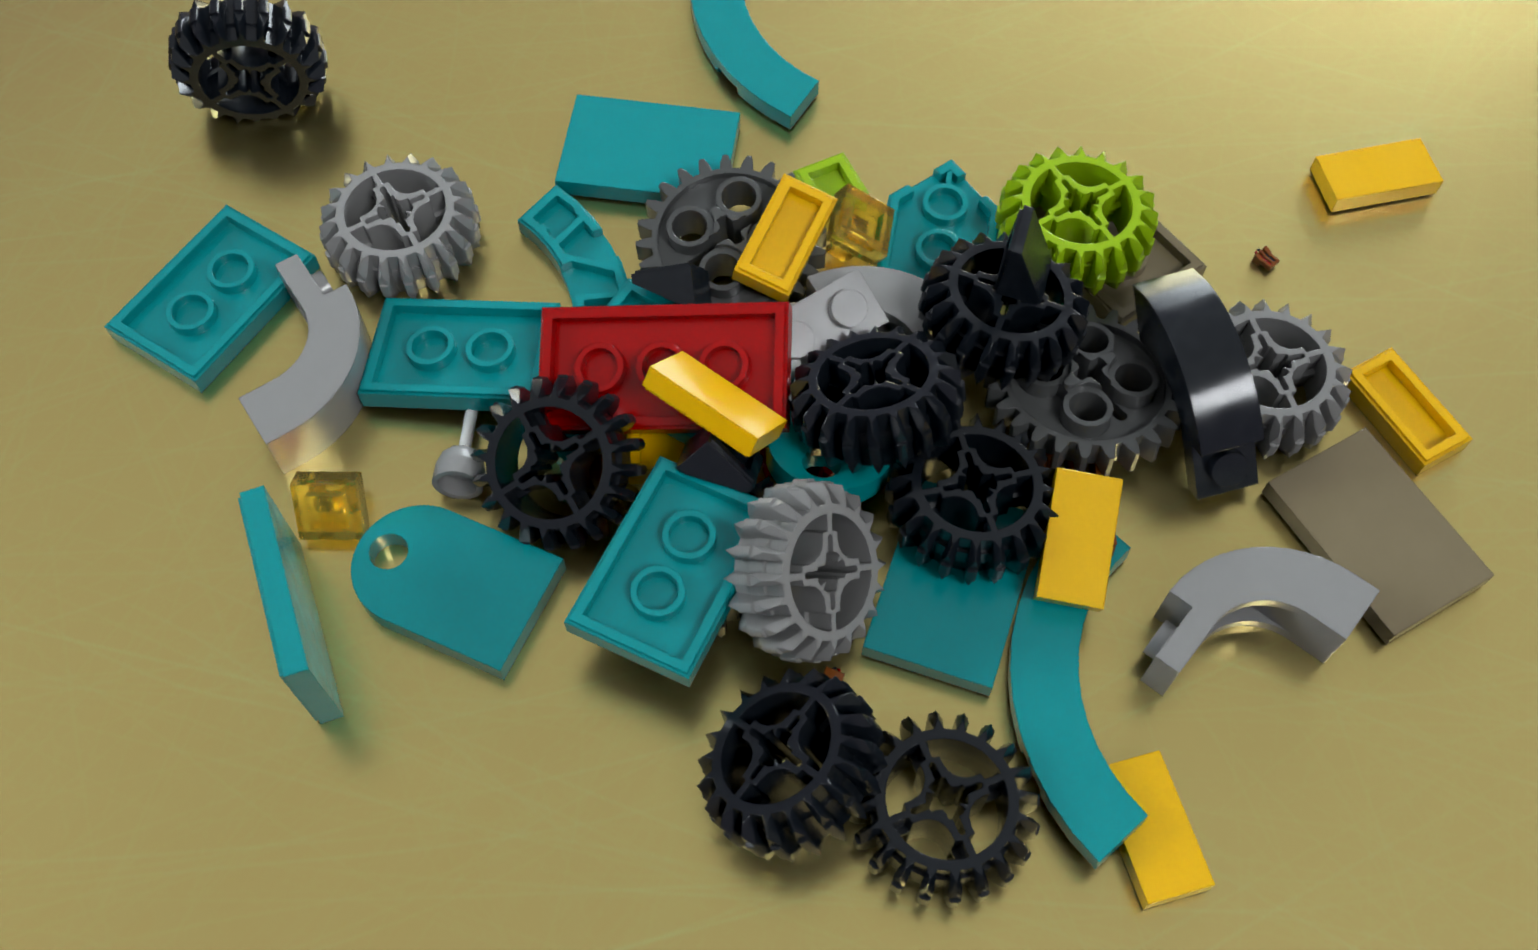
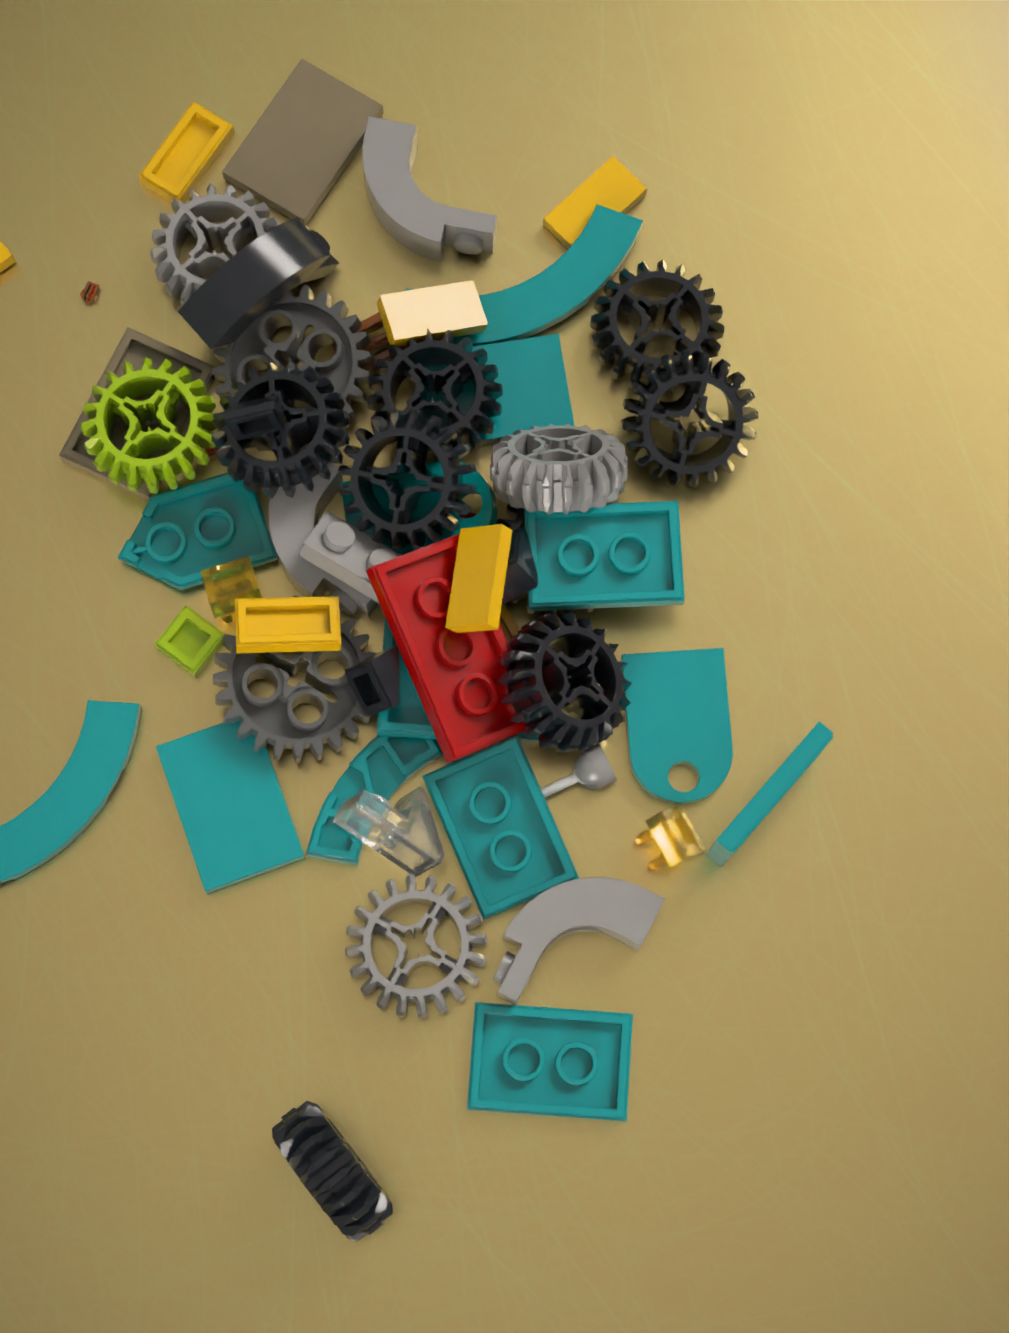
camera: 120 degrees left, 15 degrees up
none -> clear slope [332,786,445,877]

